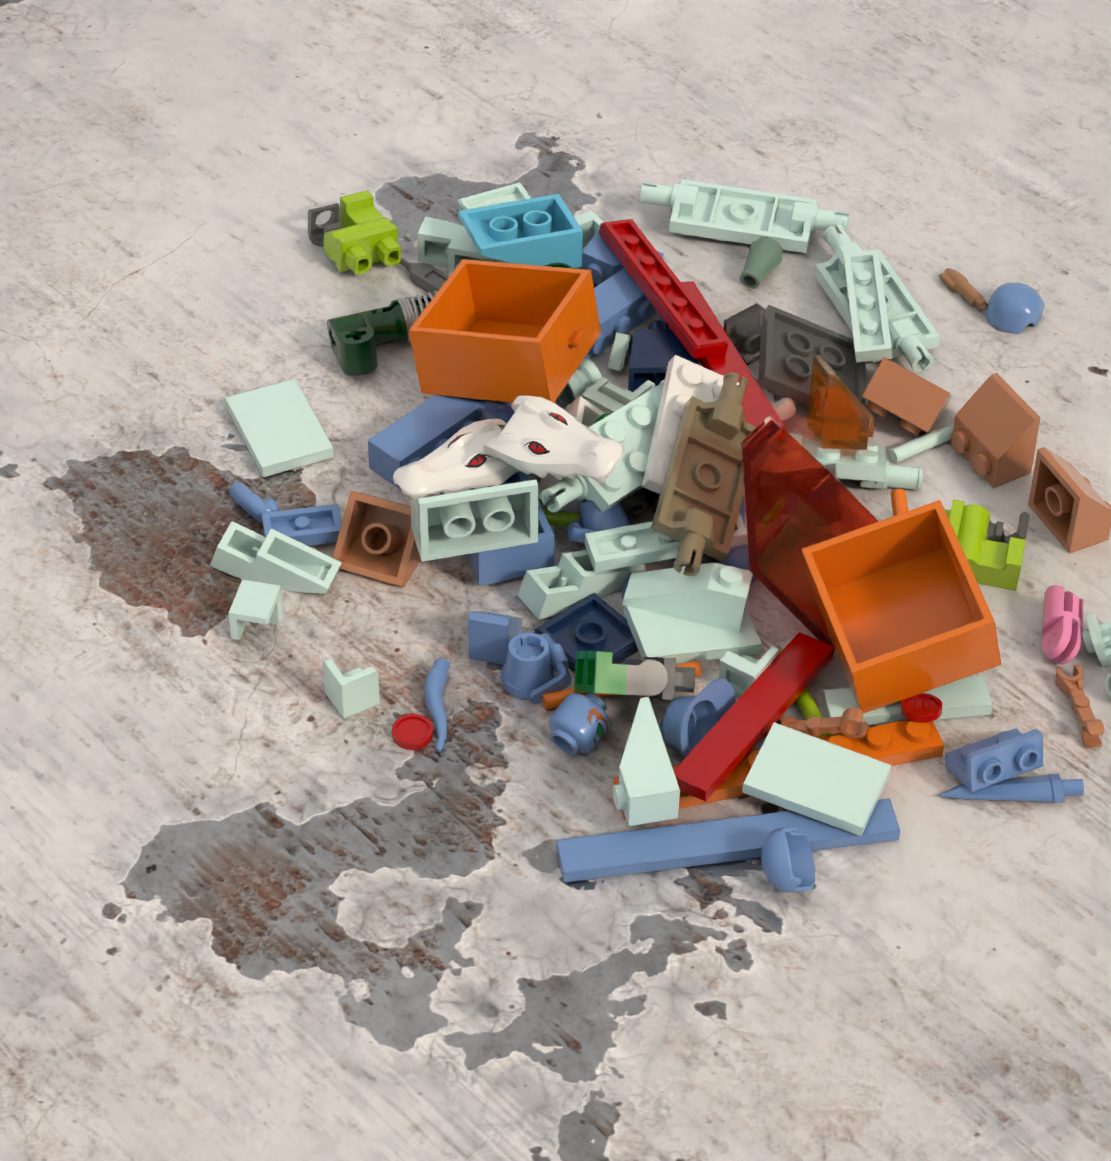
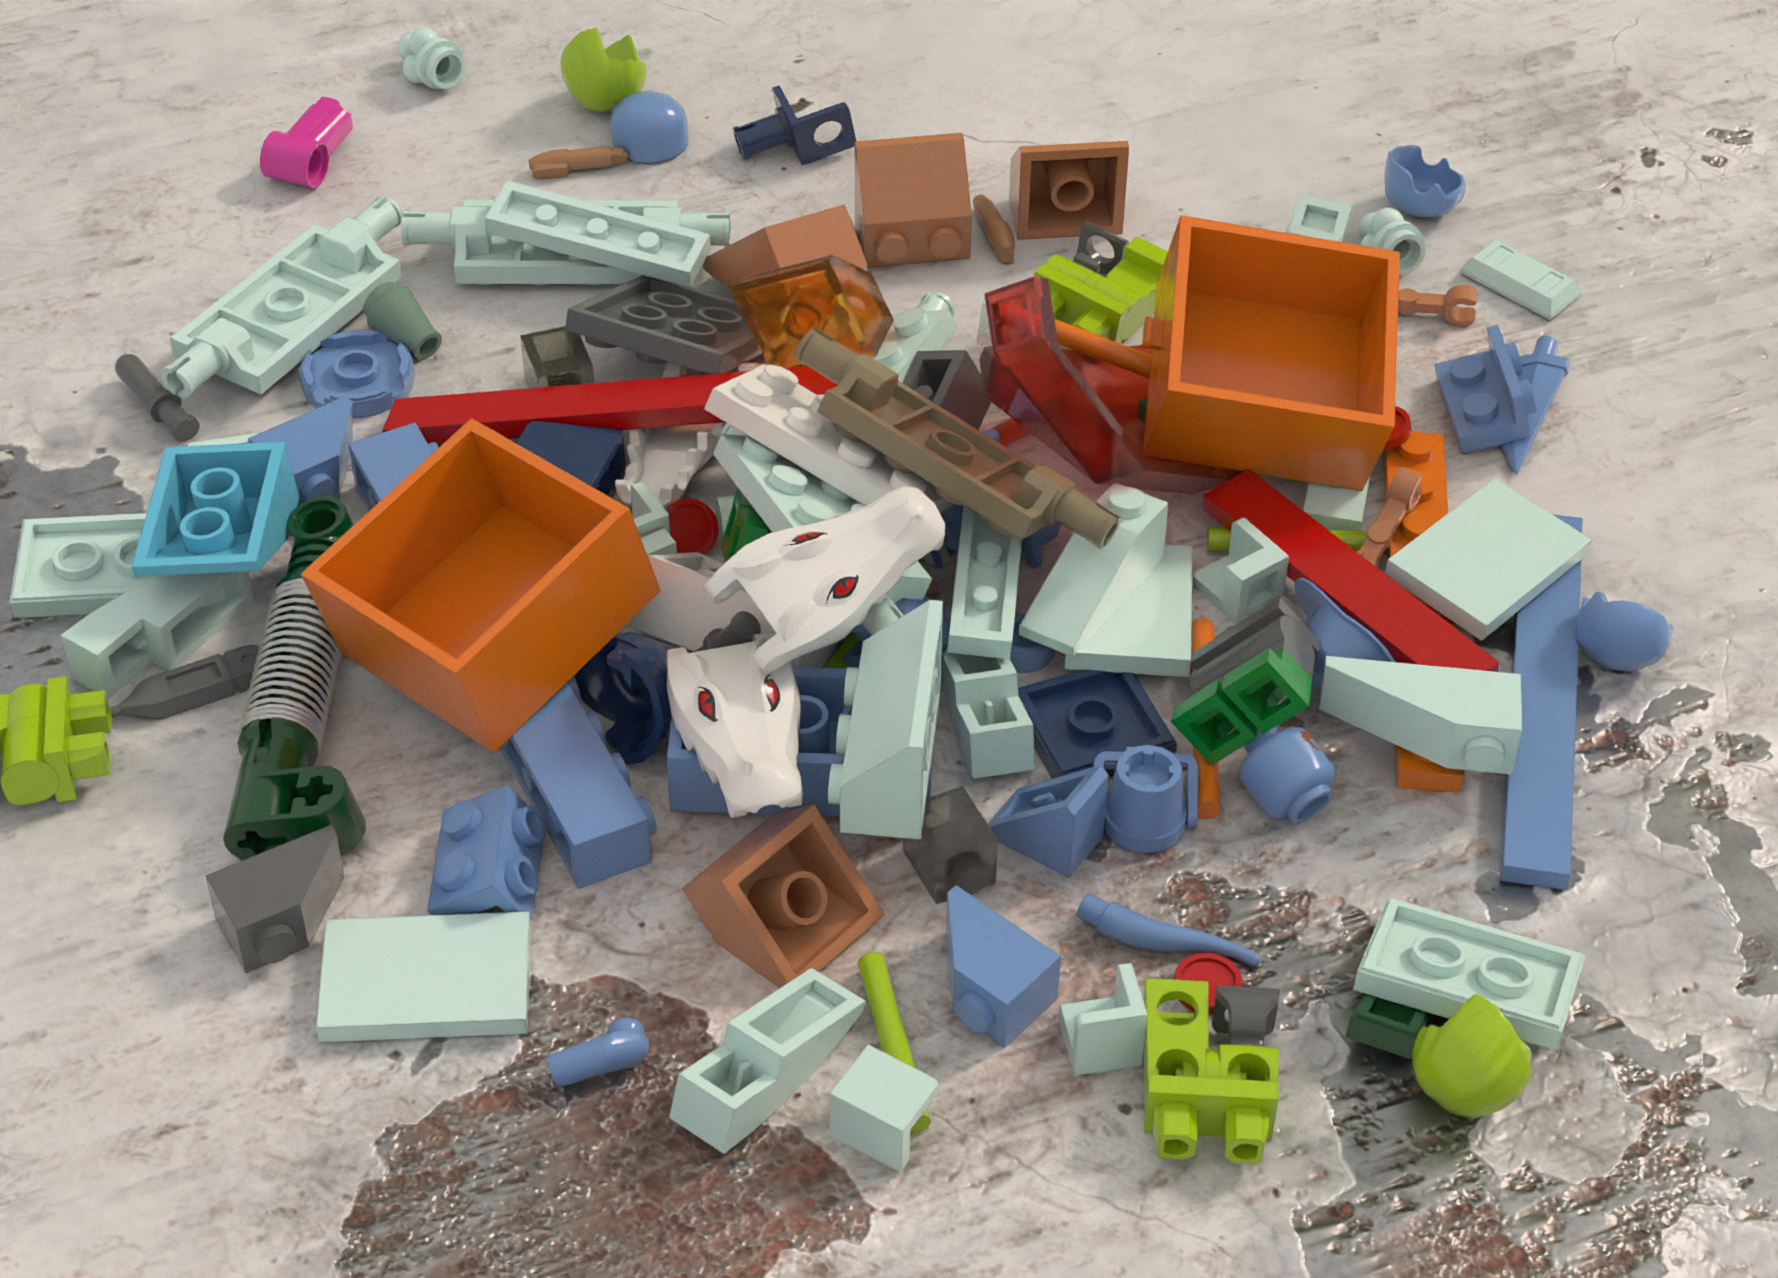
camera: 70 degrees left, 0 degrees up
medium blue plate [261,504,342,546] -> none
red tile [599,219,728,359] -> none
none -> dark grey piece [115,354,200,442]
none -> dark grey slope [206,825,344,973]
none -> dark pink piece [260,97,353,188]
none -> medium blue tile [299,330,415,418]
none -> light aqua piece [398,27,466,89]
none -> medium blue bracket [427,785,545,921]
none -> lime hair [560,27,646,112]
none -> dark blue bracket [732,85,856,165]
none -> lime bar [858,952,931,1133]
none -> clear smoke brick [902,786,998,905]
none -> medium blue slope [946,885,1061,1048]
none -> medium nougat piece [972,194,1015,263]
none -> lime hips [1143,978,1280,1164]
none -> dark green tile [1345,993,1432,1060]
none -> light aqua tile [1353,898,1585,1051]
none -> lime hair [1413,994,1532,1118]

